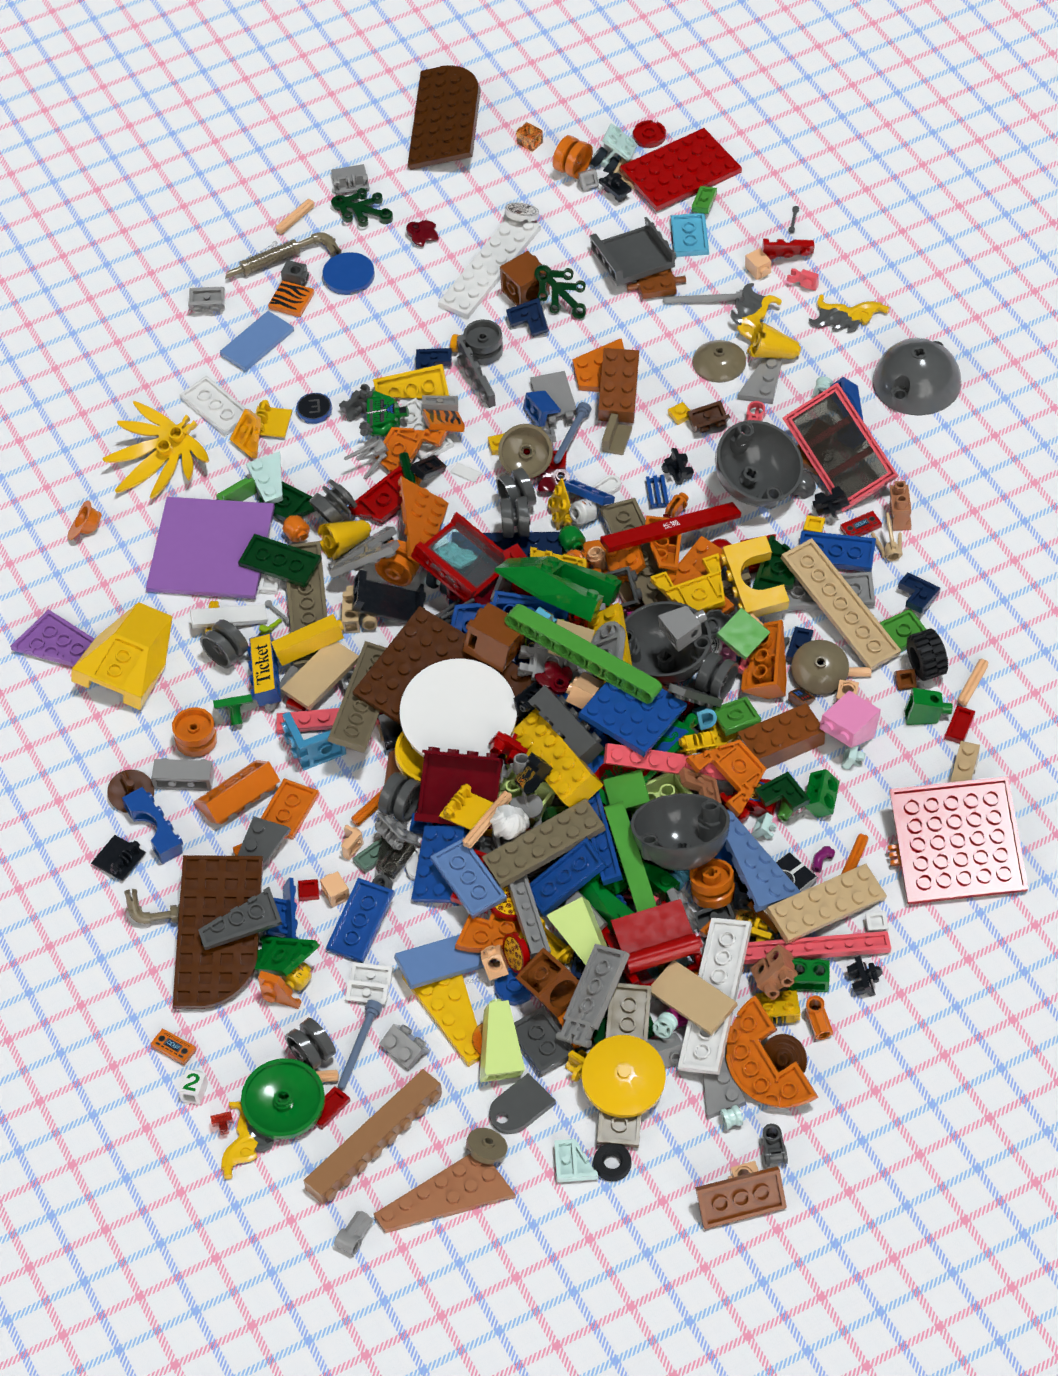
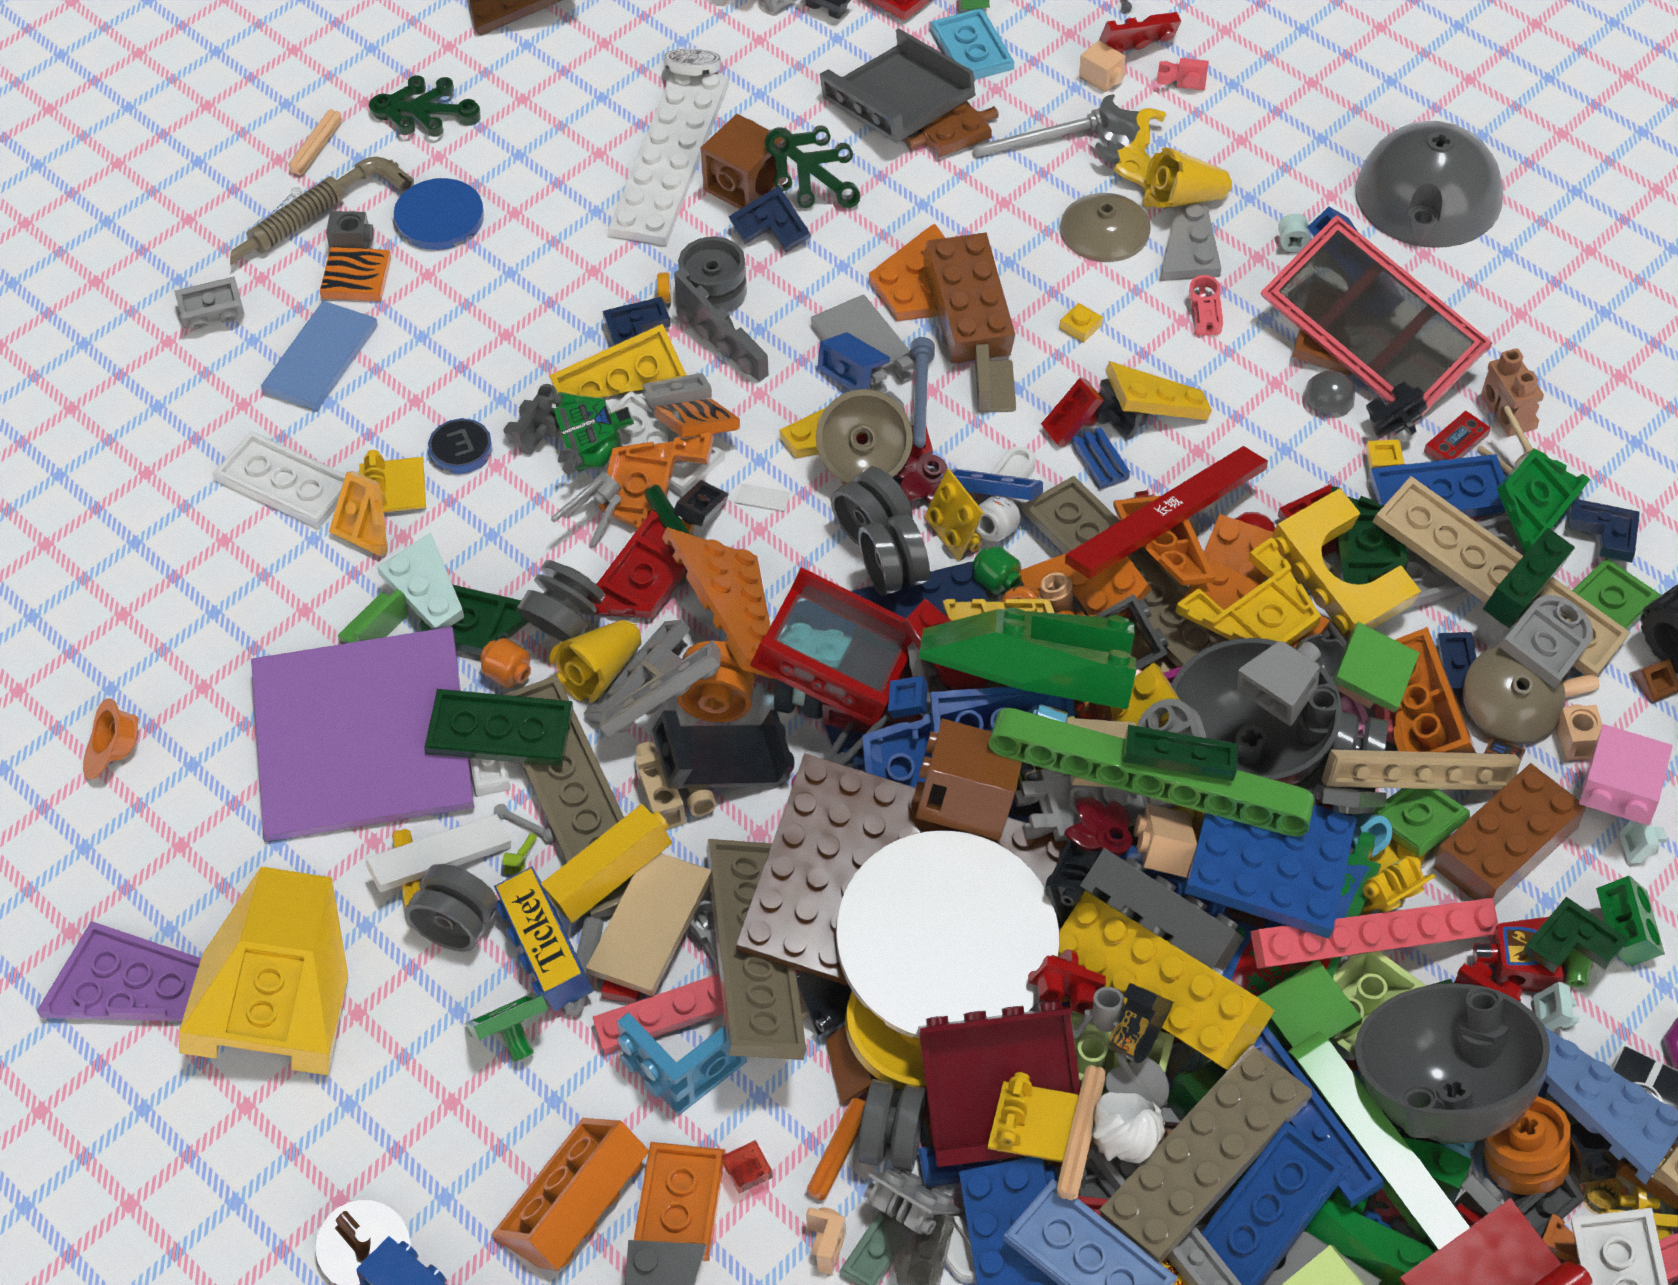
camera: 20 degrees left, 0 degrees up
yellow plant [102,401,209,499] -> none
light grey brick [151,758,215,791] -> none
orange wheel [172,707,217,757] -> none
light grey hinge [331,164,370,195] -> none
dark red plate [406,220,439,247] -> none
orange arm [665,492,689,518] -> none
nougat plate [679,767,722,804] -> none
orange wing [685,740,767,817] -> none
reddish brown bracket [686,400,730,433] -> none
dark grey piece [715,420,803,509] -> none
piece [809,294,890,332] -> none
none -> clear red tile [721,1140,773,1194]
none -> blue plate [888,676,928,718]
none -> red tile [1041,377,1104,447]
none -> yellow wing [1105,361,1212,420]
none -> dark green plate [1123,724,1238,781]
none -> tan tile [1321,750,1521,790]
none -> dark green brick [1483,528,1575,629]
none -> green wing [1497,448,1590,553]
none -> light grey tile [1498,595,1593,688]

